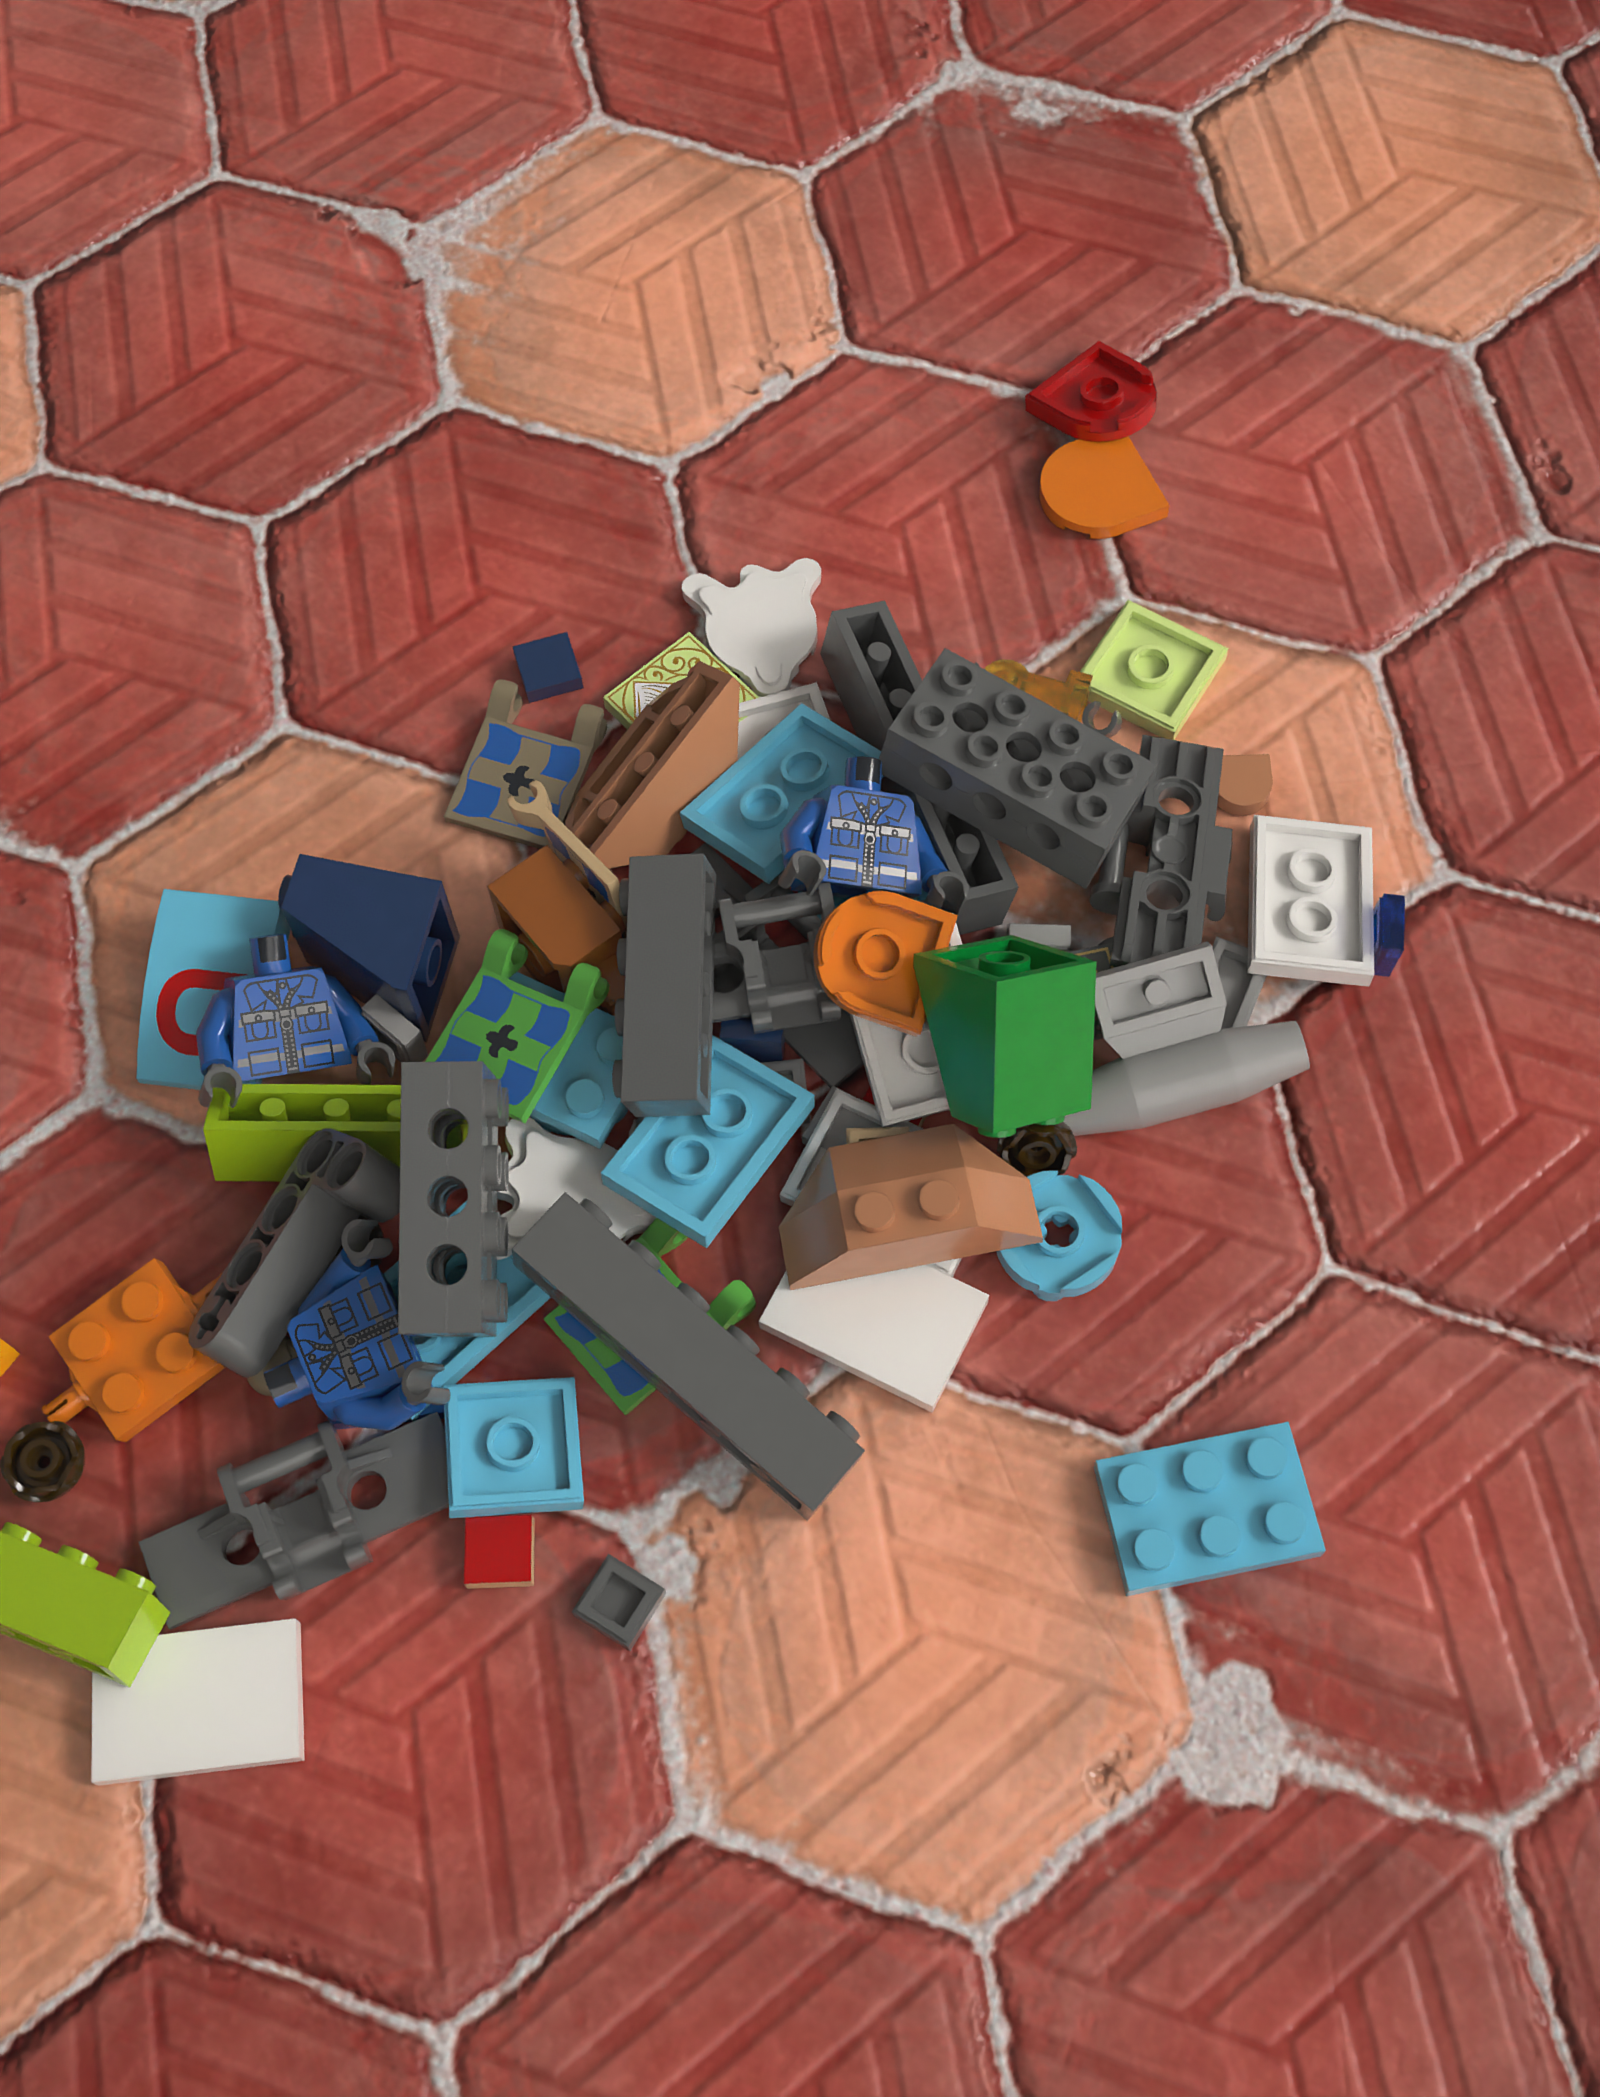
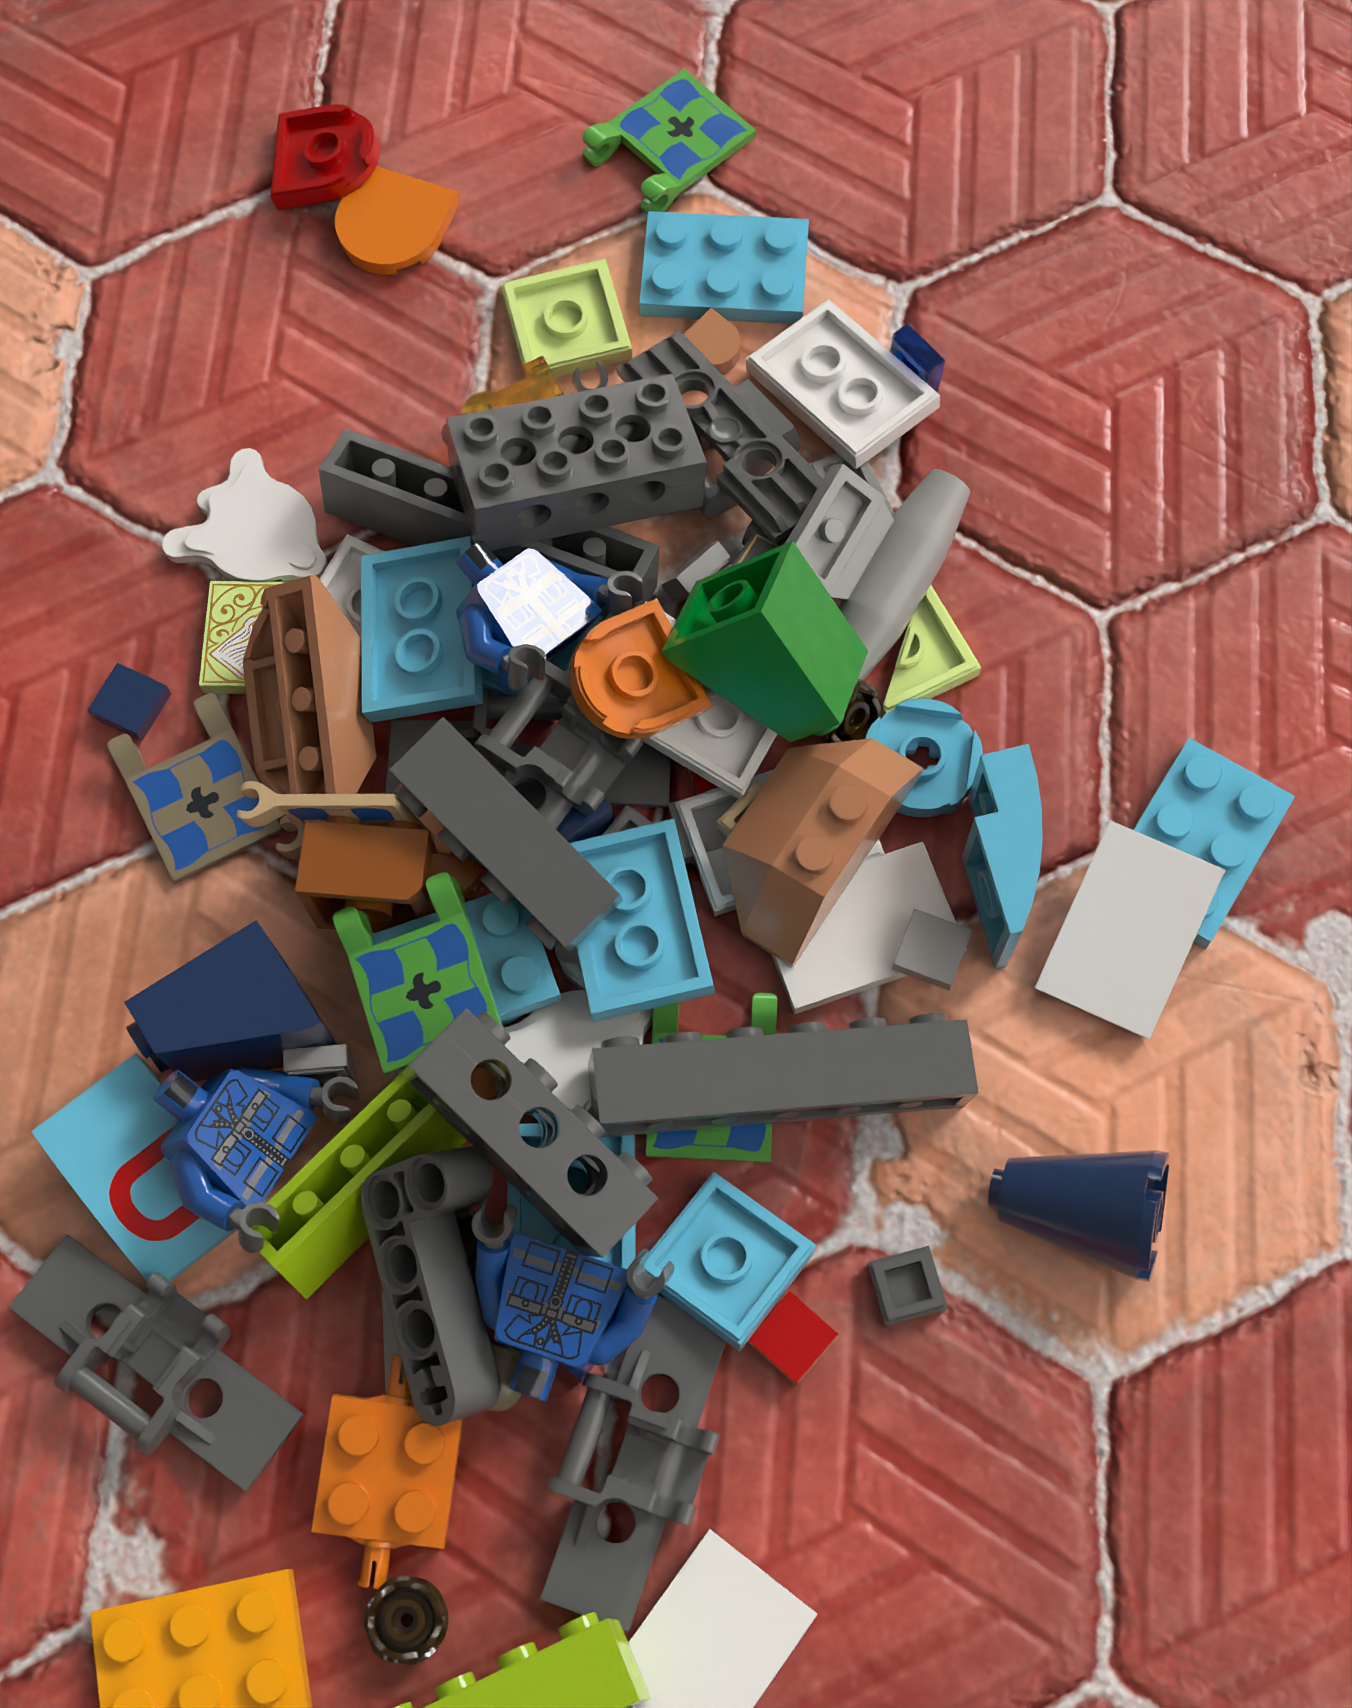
camera: 45 degrees left, 5 degrees up
none -> dark grey piece [9,1234,305,1492]
none -> bright green flag [582,69,756,214]
none -> medium azure plate [639,211,809,324]
none -> yellowish green tile [881,585,981,717]
none -> light grey tile [892,908,972,991]
none -> medium azure slope [962,744,1043,969]
none -> dark blue cone [988,1150,1169,1282]
none -> white tile [1034,820,1225,1040]

